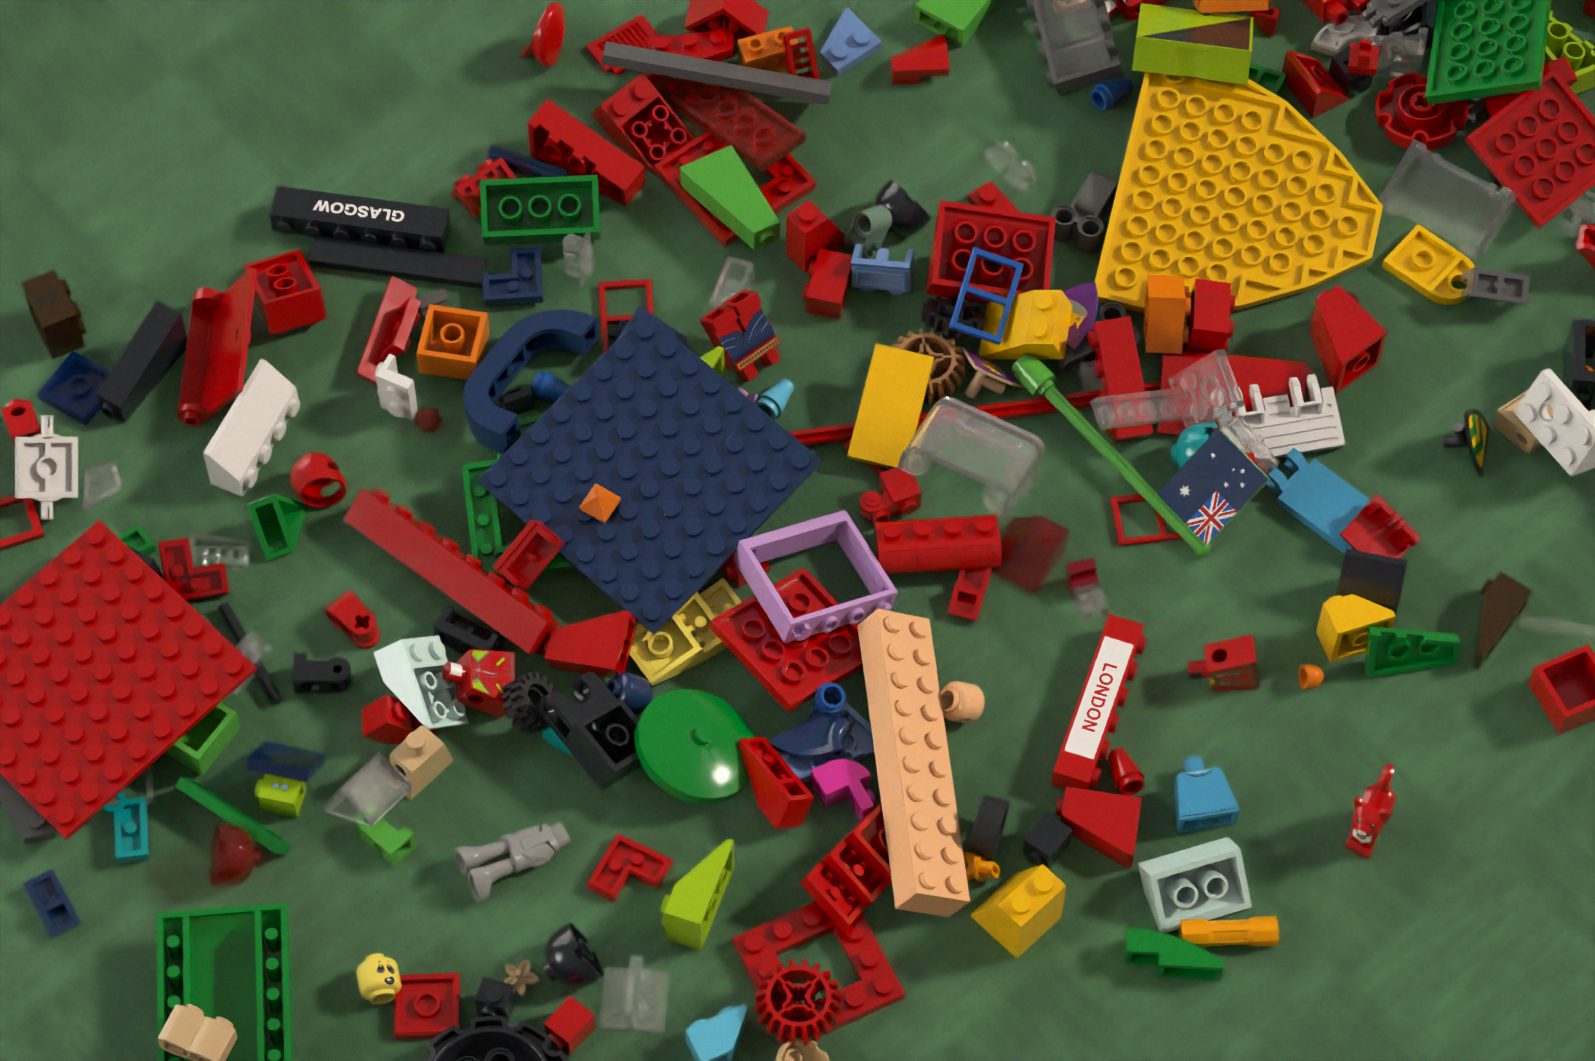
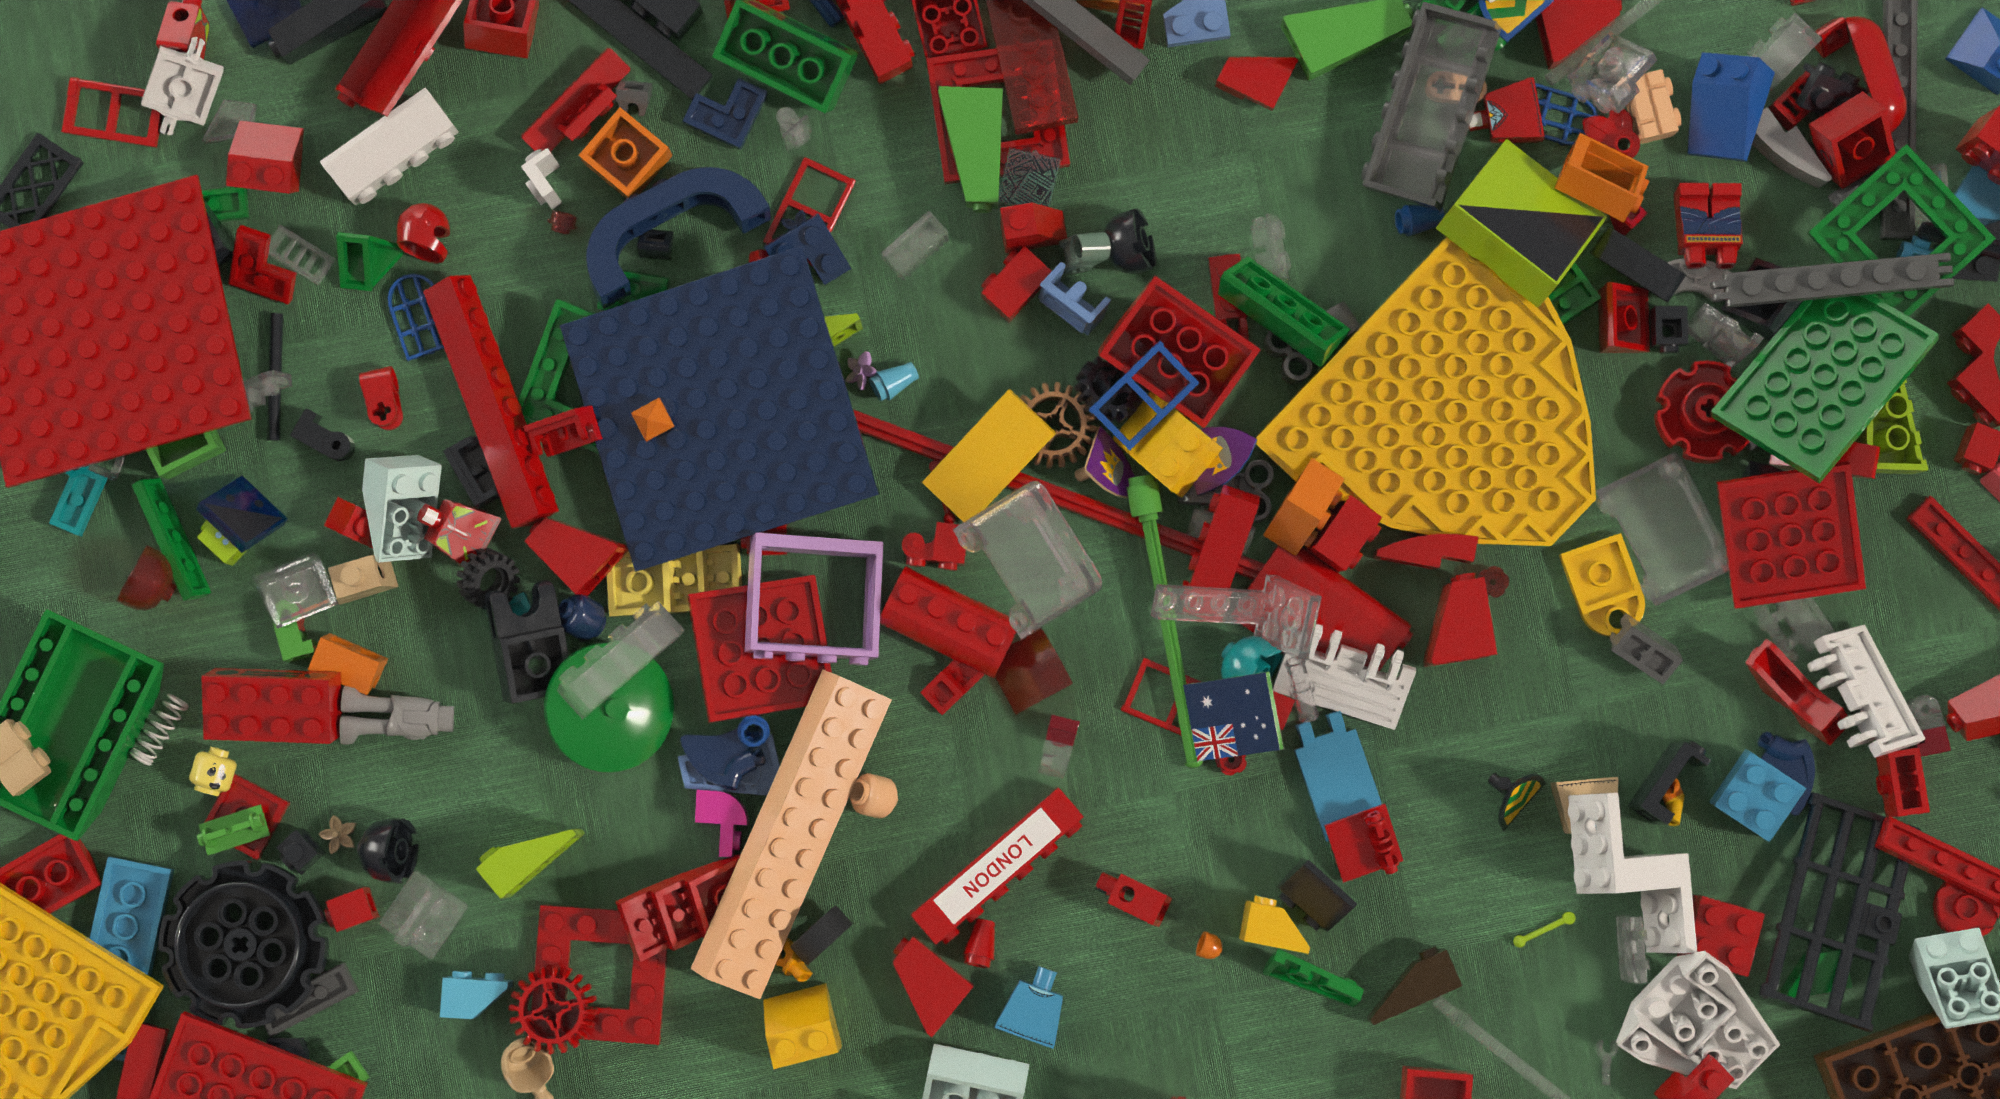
camera: 30 degrees right, 25 degrees up
blue cone [531,371,571,402] -> none
red tile [586,833,673,902] -> none
red hips [699,289,781,382] -> none
red slope [738,737,815,830] -> none
black brick [1023,812,1072,869] -> none
red tile [1347,39,1379,76] -> none
none -> white piece [129,694,189,766]
none -> bright green hinge [197,804,270,856]
none -> red brick [201,668,342,744]
none -> red slope [226,120,304,194]
none -> orange hinge [308,633,389,695]
none -> blue window [387,274,444,361]
none -> clear brick [557,601,684,720]
none -> clear light blue piece [999,147,1061,207]
none -> red plate [1215,755,1247,776]
none -> green slope [1218,256,1351,368]
none -> red slope [1373,534,1478,571]
none -> lime hinge [1513,912,1576,948]
none -> black beam [1590,226,1686,302]

